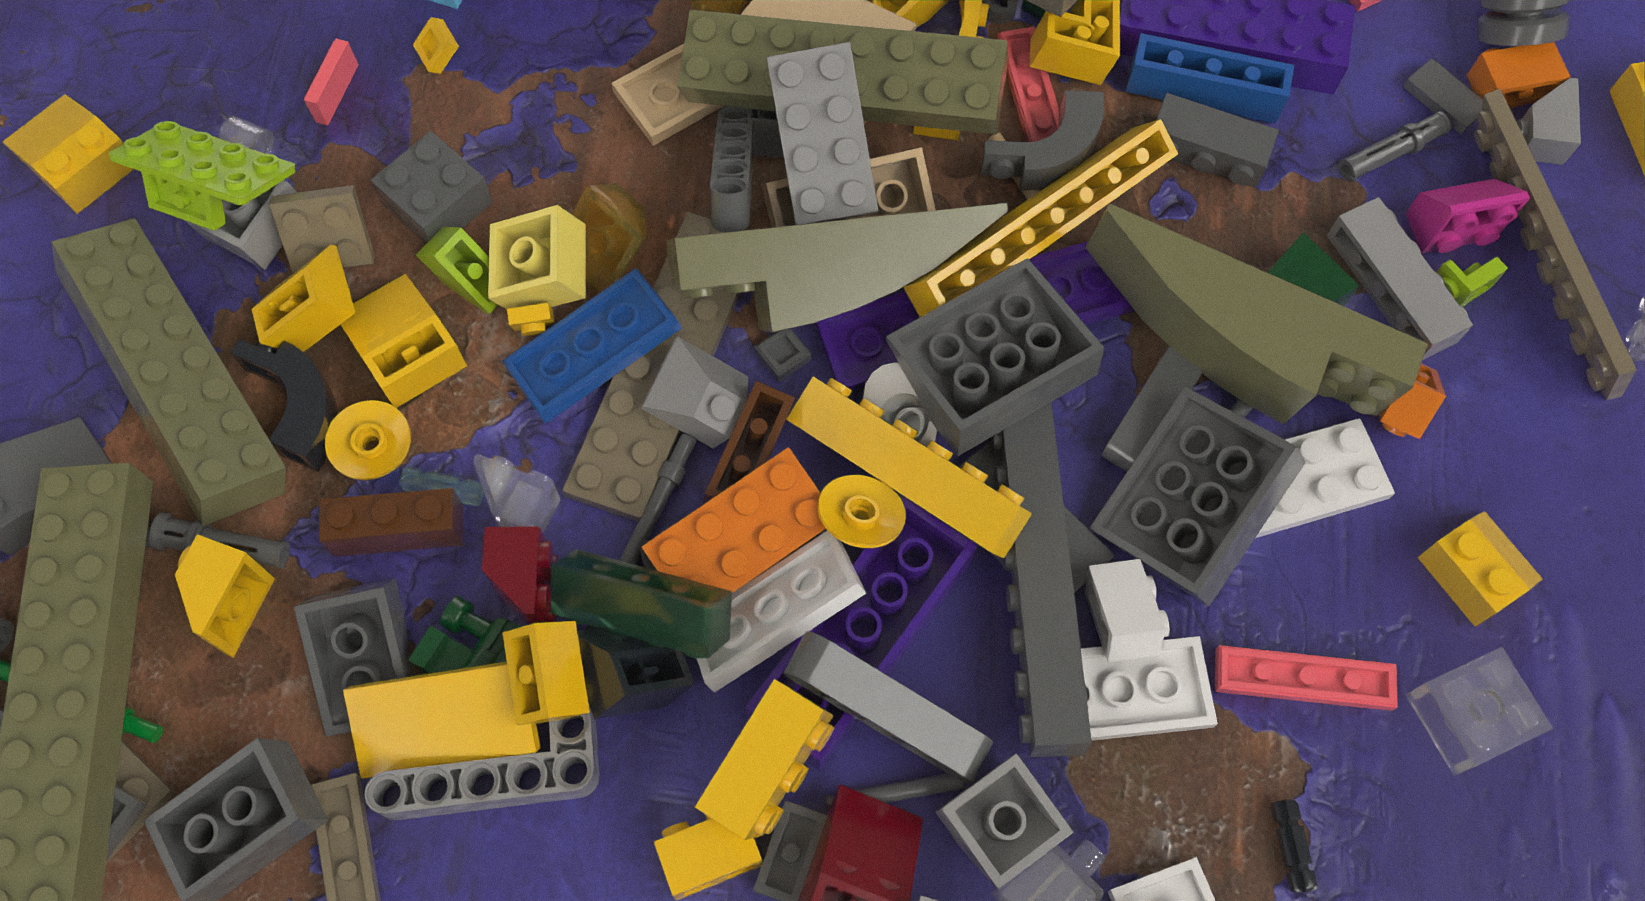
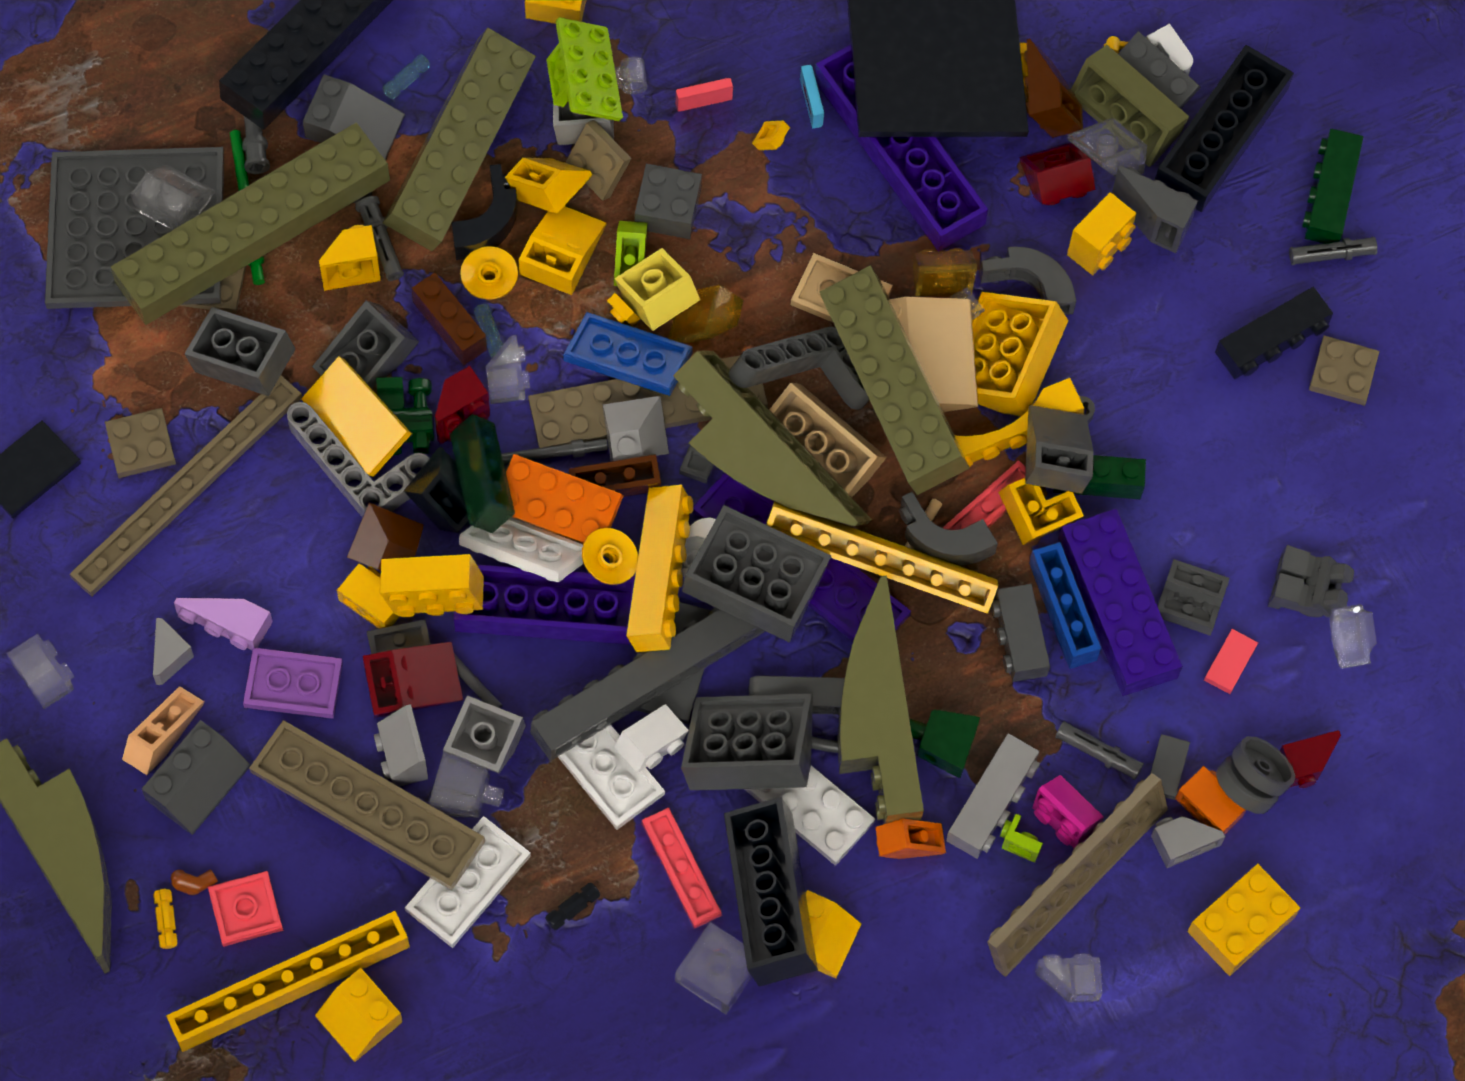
camera: 55 degrees right, 0 degrees up
yellow brick [503,621,590,726] -> none
light grey brick [767,42,879,225] -> none
beam [783,631,993,784] -> none
none -> reddish brown slope [346,503,424,571]
none -> clear light blue axle [383,54,430,99]
none -> black brick [724,796,818,987]

